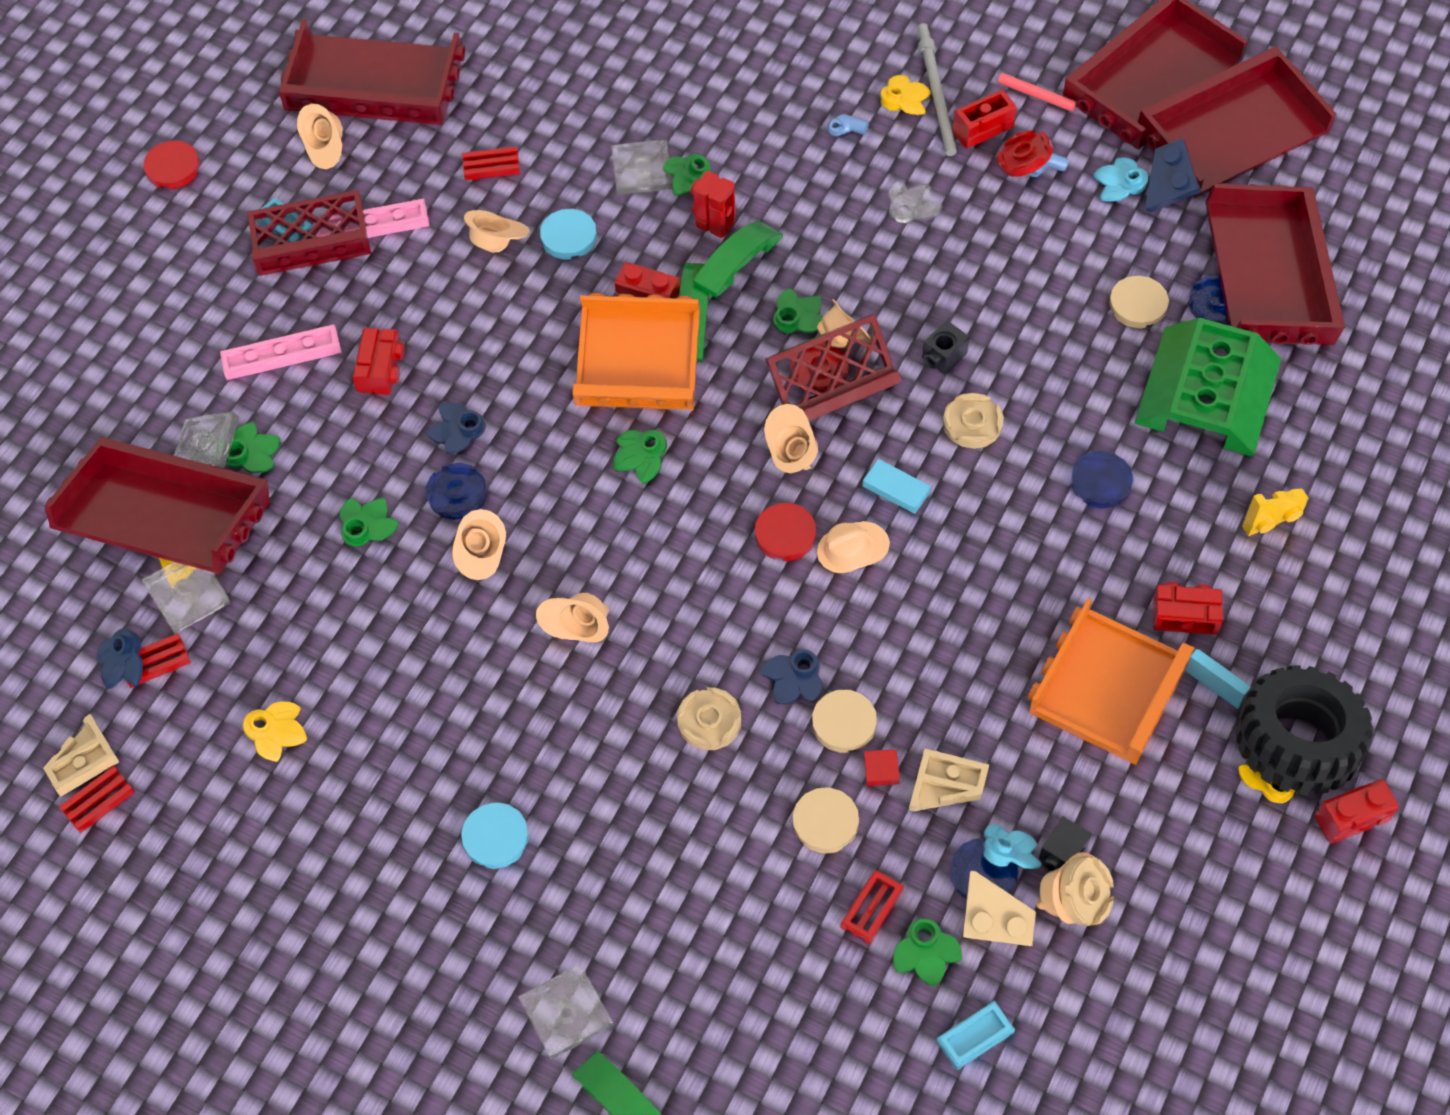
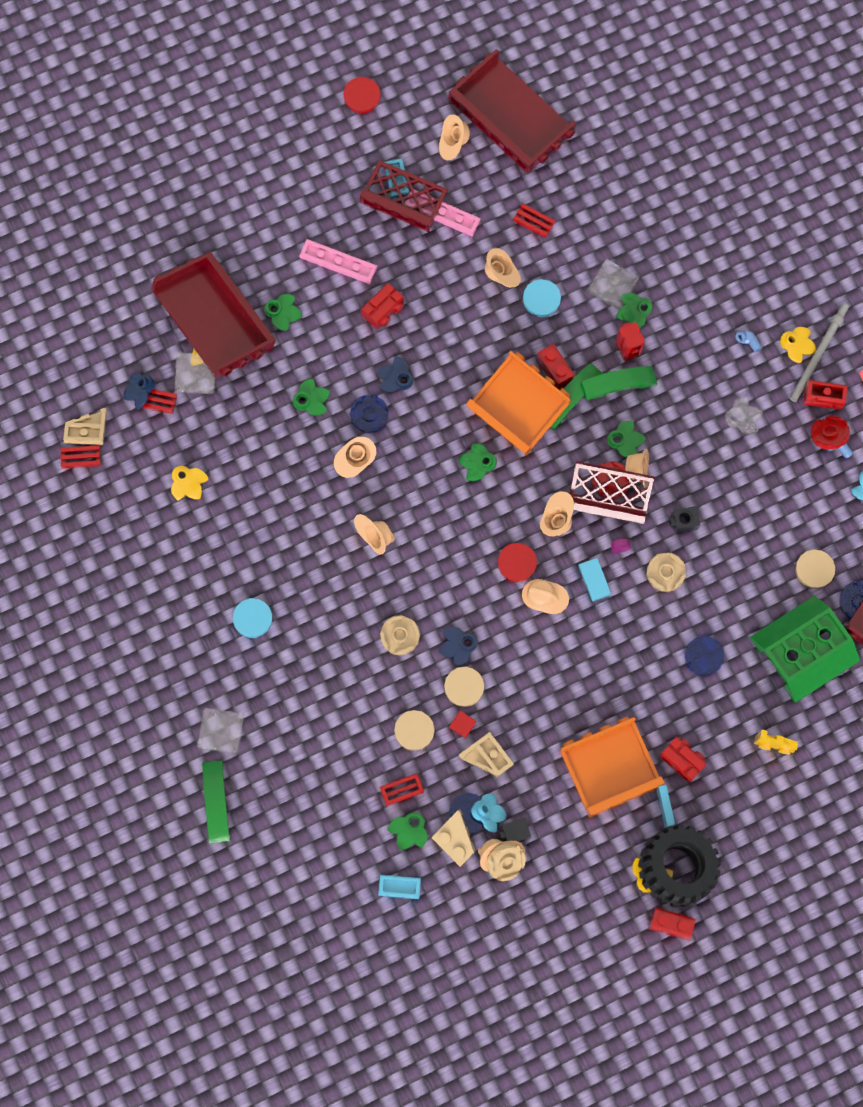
camera: 30 degrees right, 15 degrees up
clear plate [174,411,239,468] -> none
none -> magenta tile [611,538,631,553]

